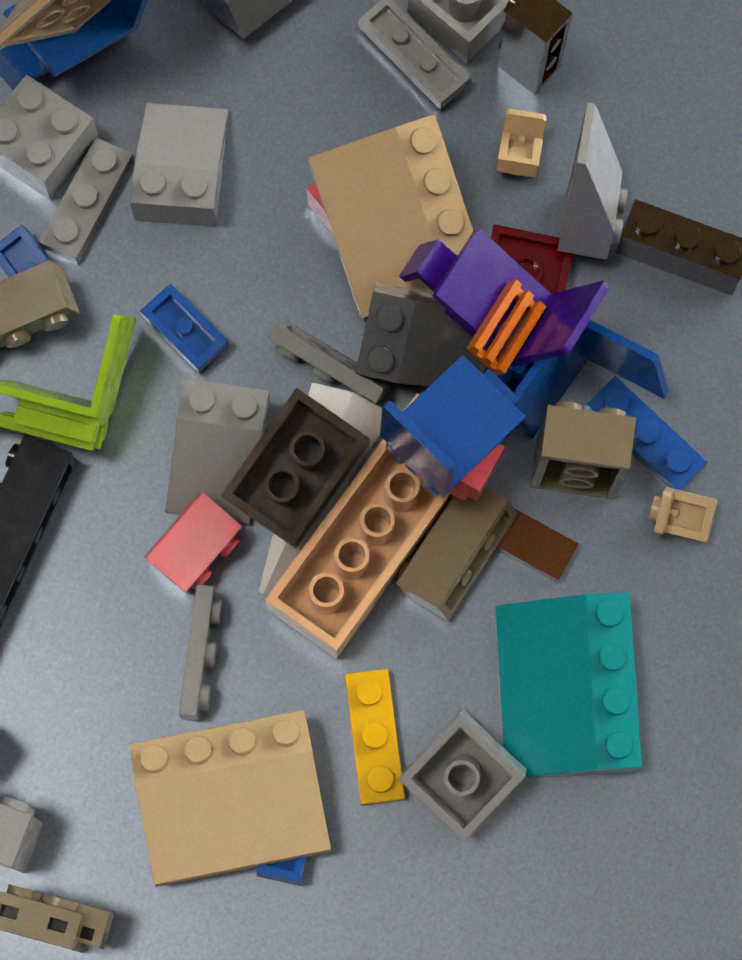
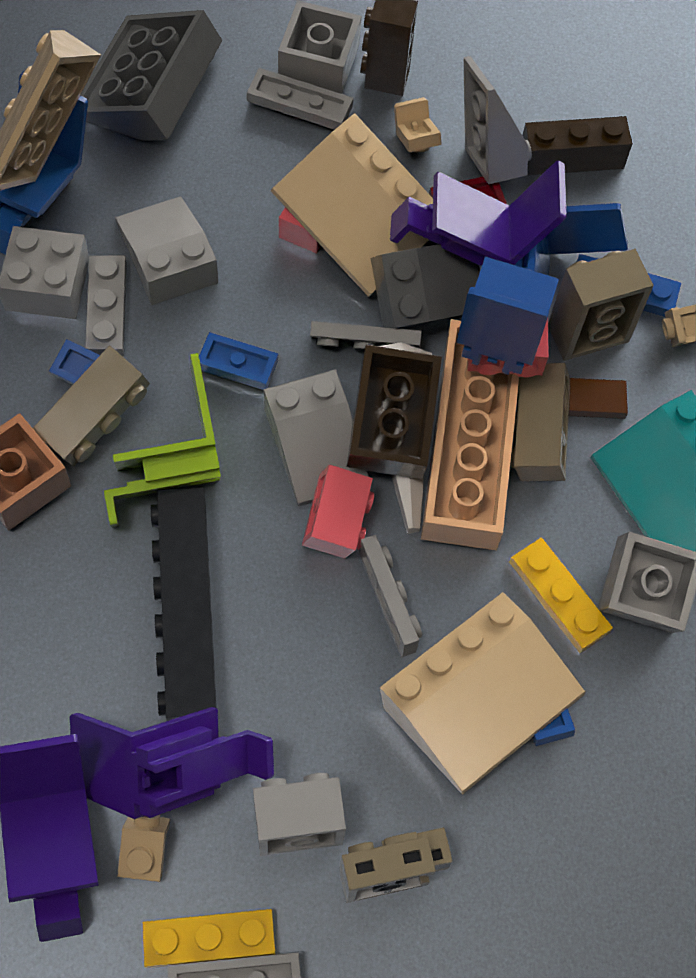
camera: 30 degrees left, 10 degrees down
orange tile [466,279,546,375] -> none

